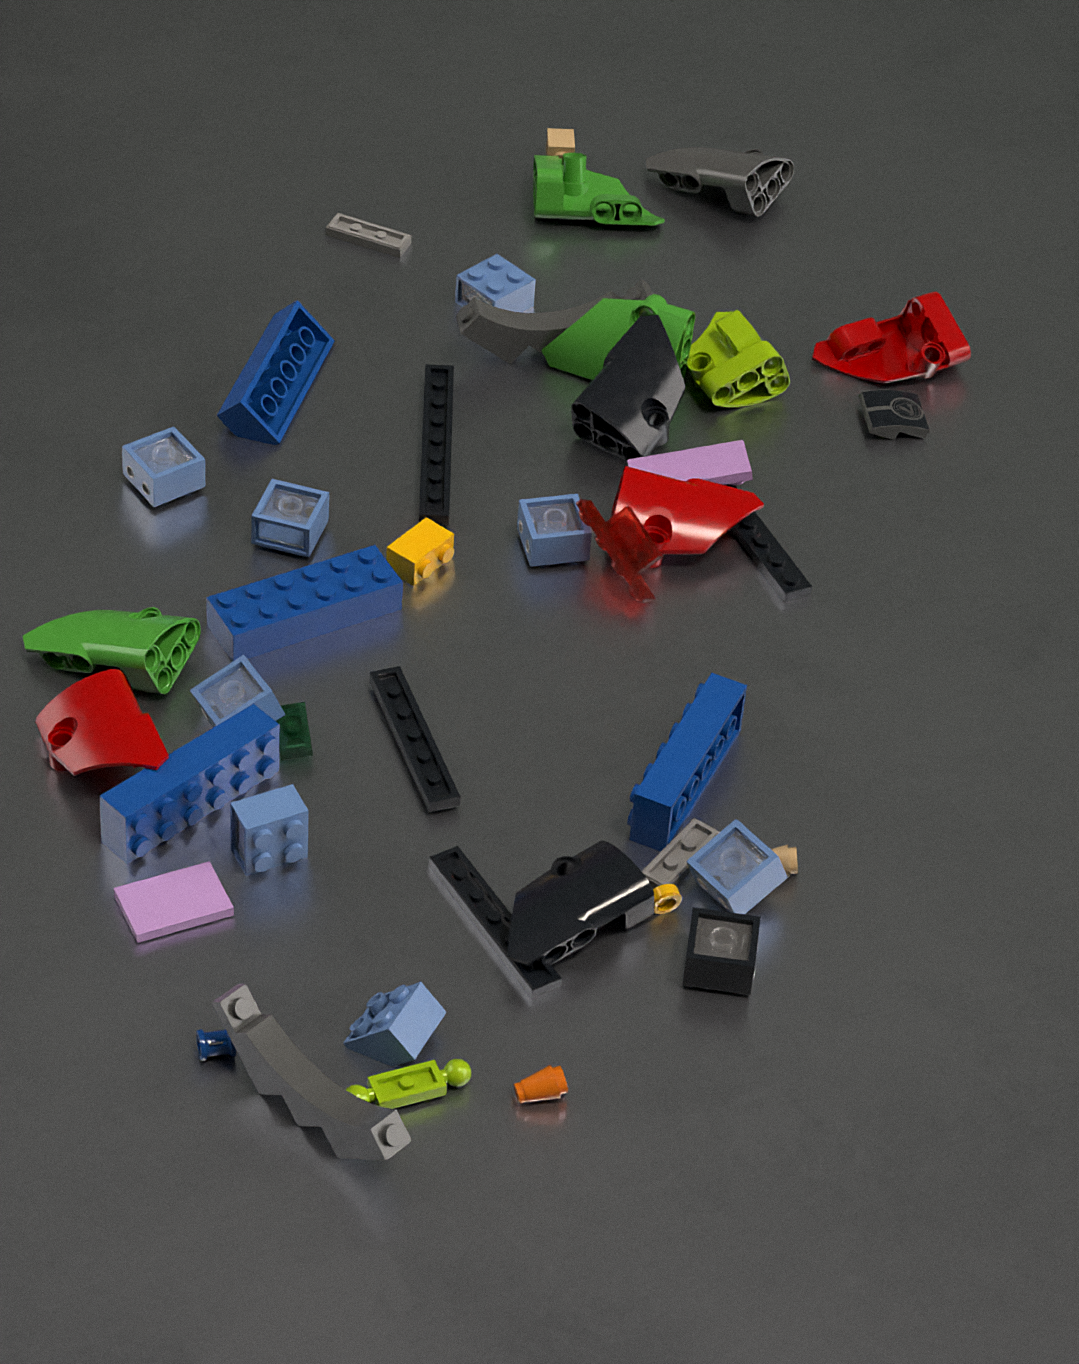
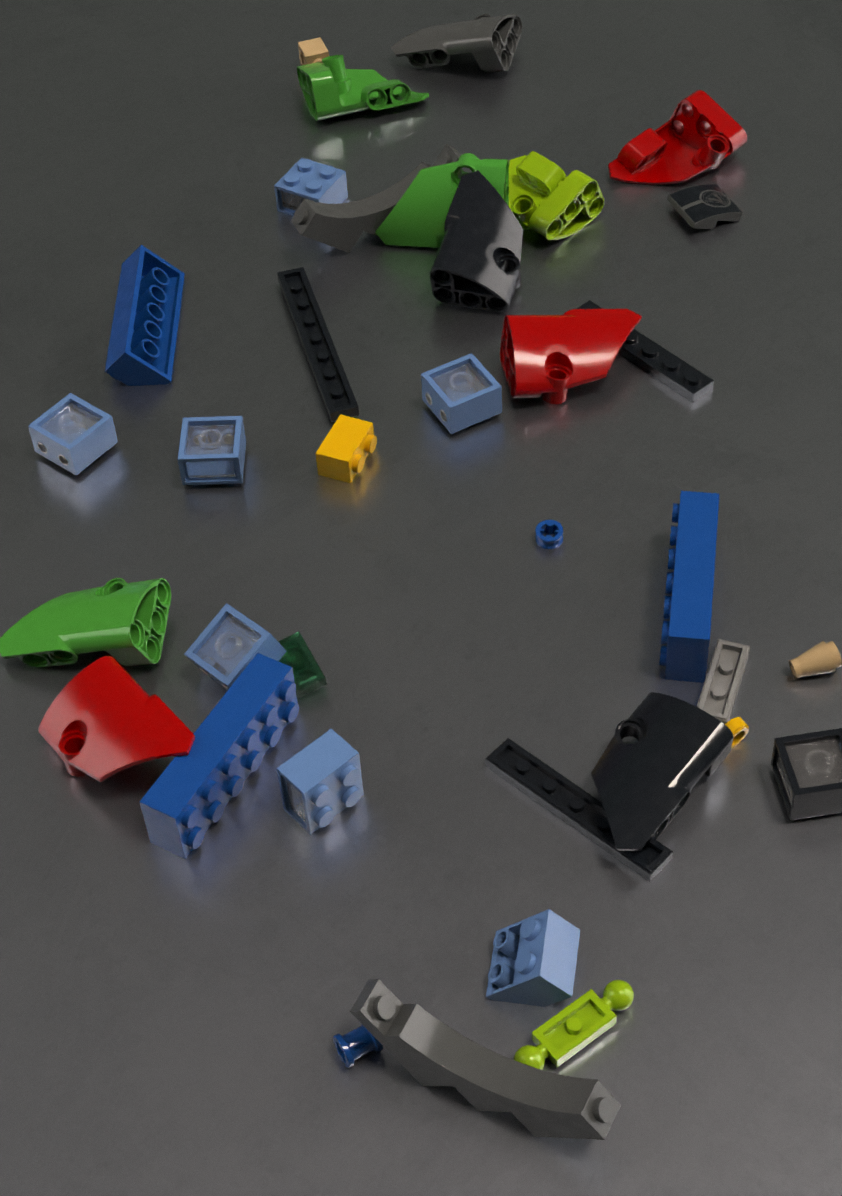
camera: 10 degrees left, 5 degrees up
lavender tile [114,861,234,943] -> none
blue brick [206,545,403,662] -> none
light grey tile [325,213,412,258] -> none
black plate [369,666,461,812] -> none
orange cone [513,1065,568,1104] -> none
clear red bracket [576,499,663,603] -> none
lavender tile [627,440,753,485] -> none
medium blue piece [686,819,788,914] -> none
none -> blue bush [535,520,563,549]

